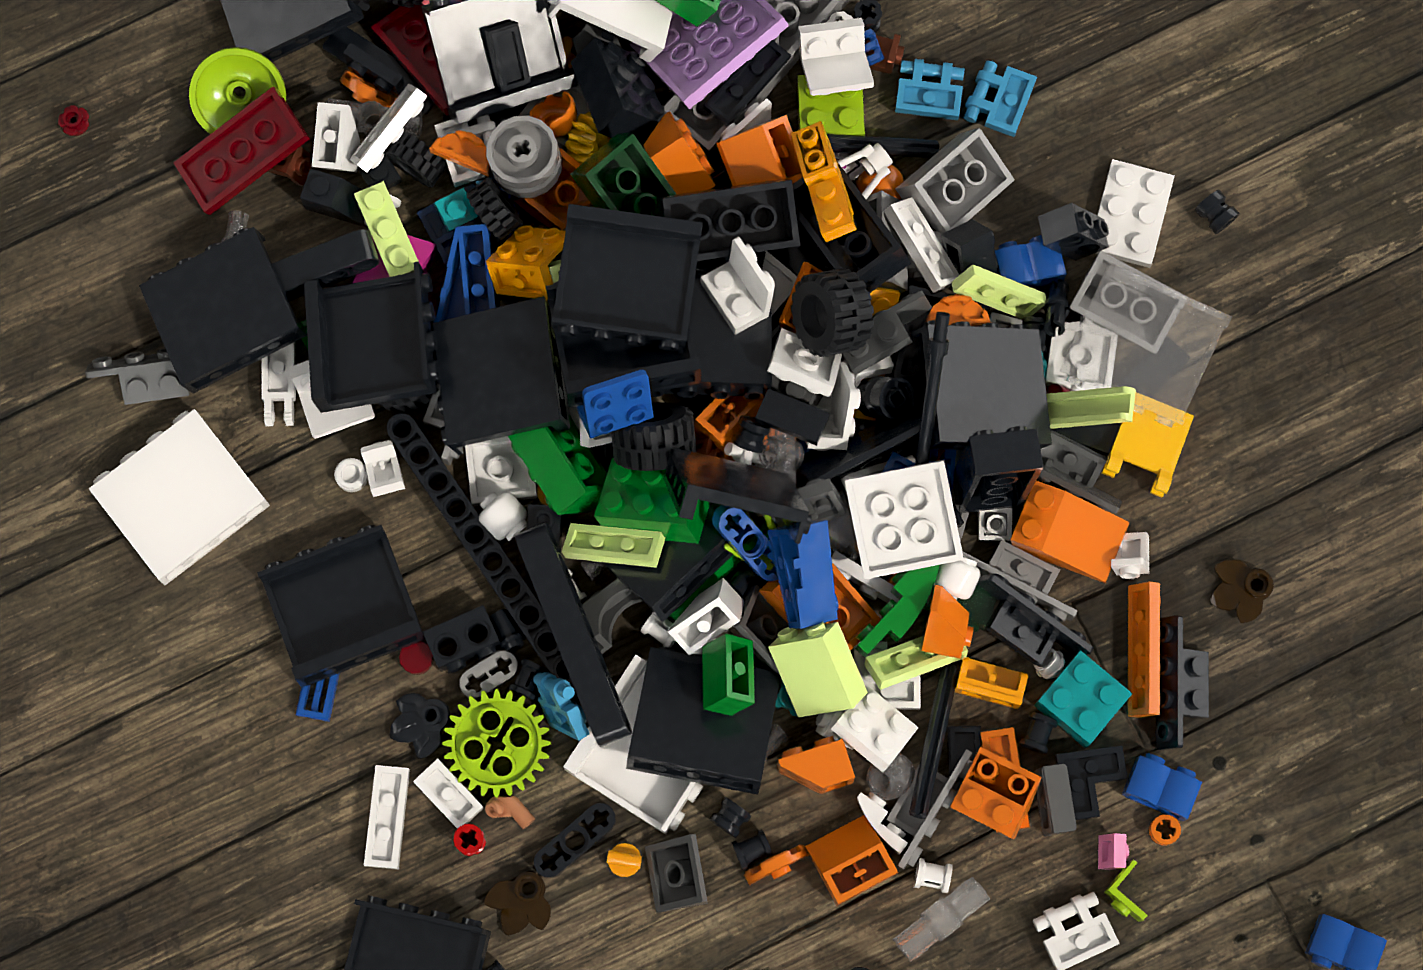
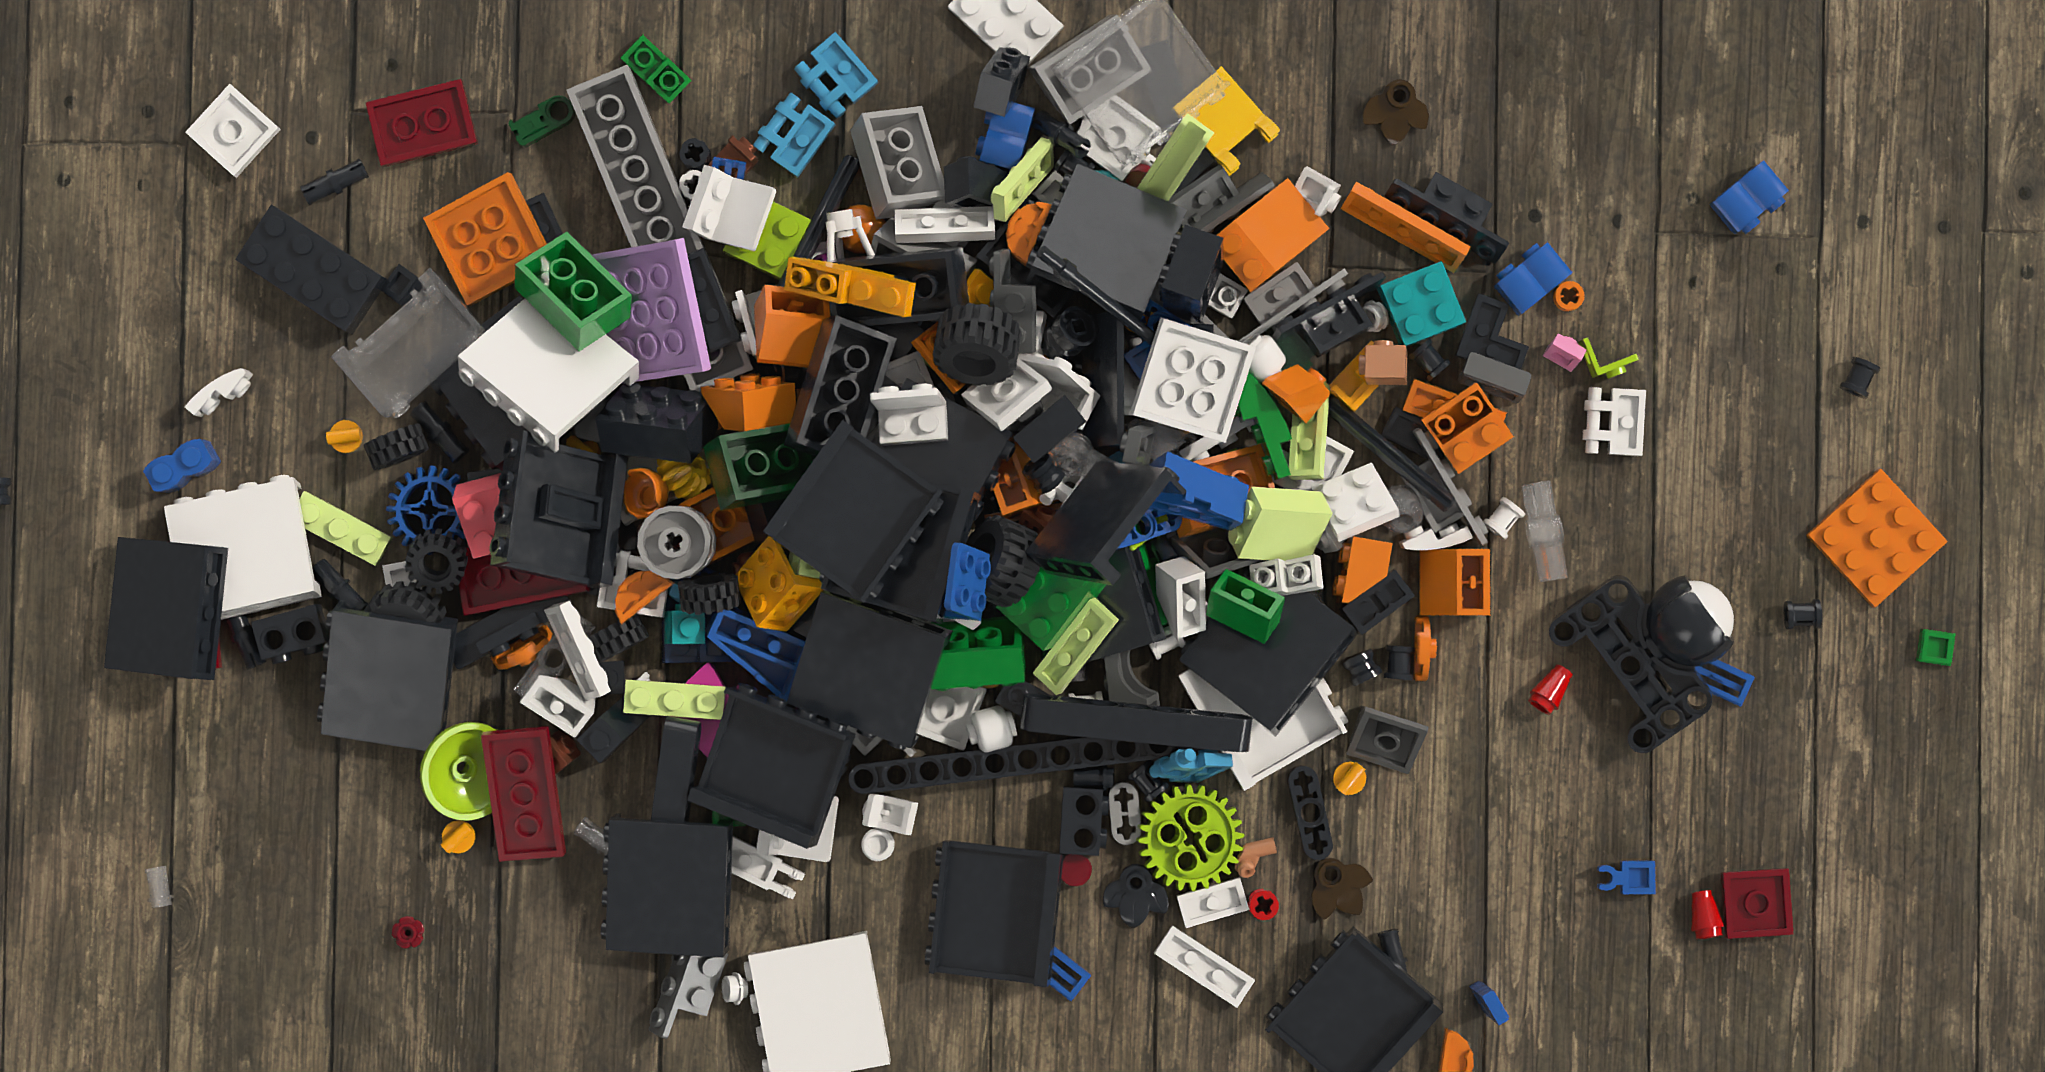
camera: 65 degrees left, 10 degrees up
none -> light orange plate [440,820,475,854]
none -> white plate [722,972,748,1005]
none -> white slope [1249,554,1323,596]
none -> black brick [1339,569,1415,635]
none -> nougat brick [1359,340,1407,385]

